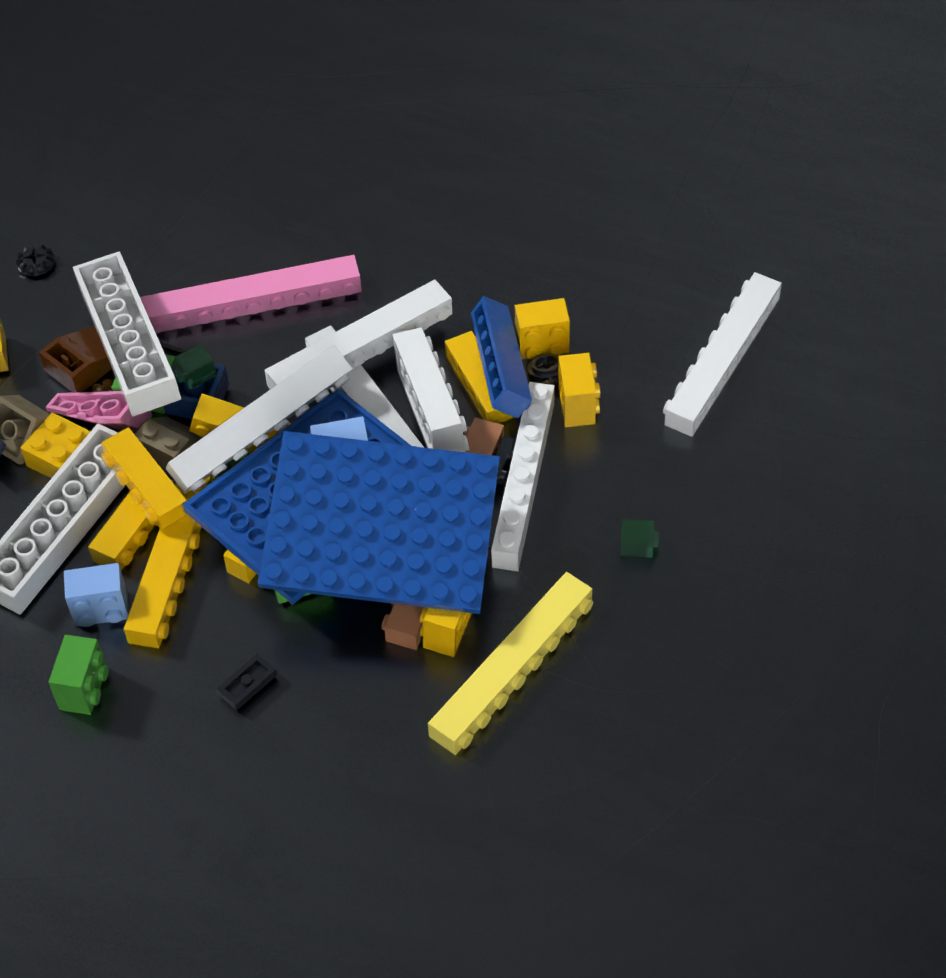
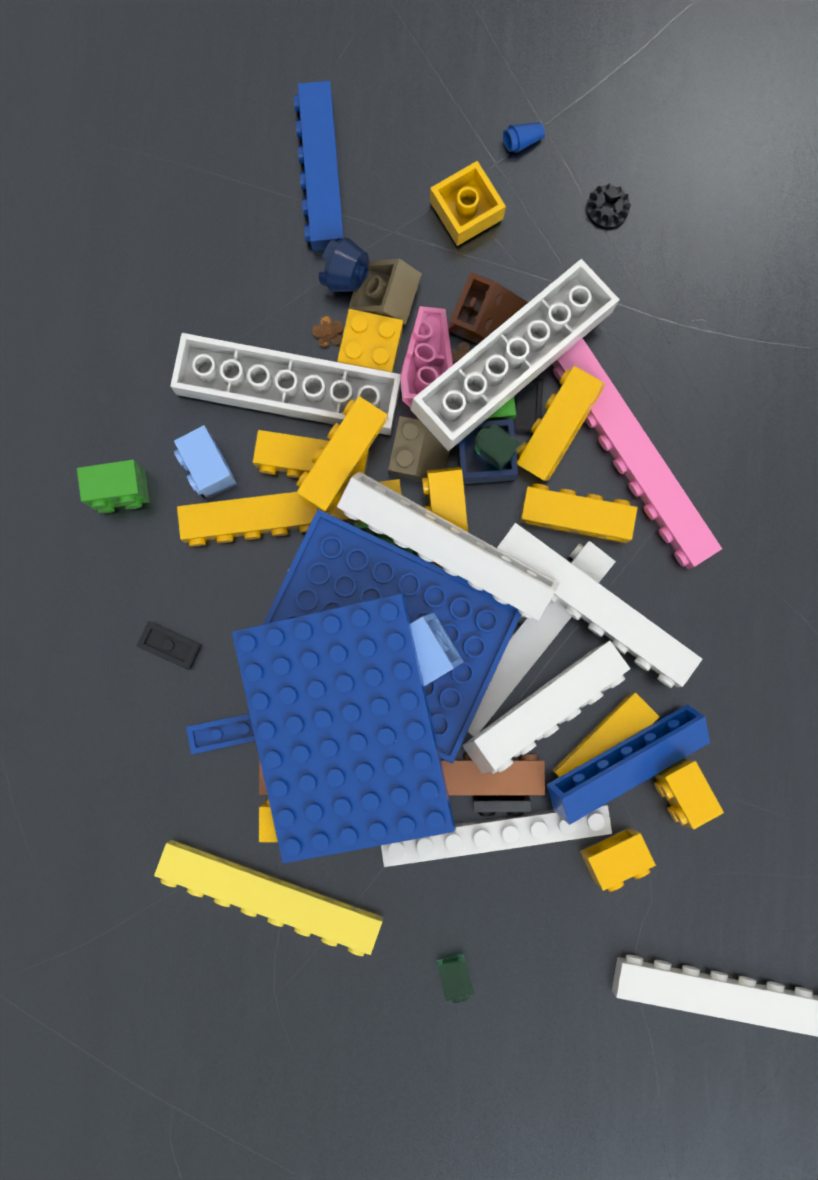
camera: 65 degrees right, 30 degrees up
black gear [527,354,560,382] -> none
none -> blue plate [186,713,256,755]
none -> clear orange plant [312,316,343,348]
none -> yellow brick [516,365,606,481]
none -> yellow brick [519,484,638,543]

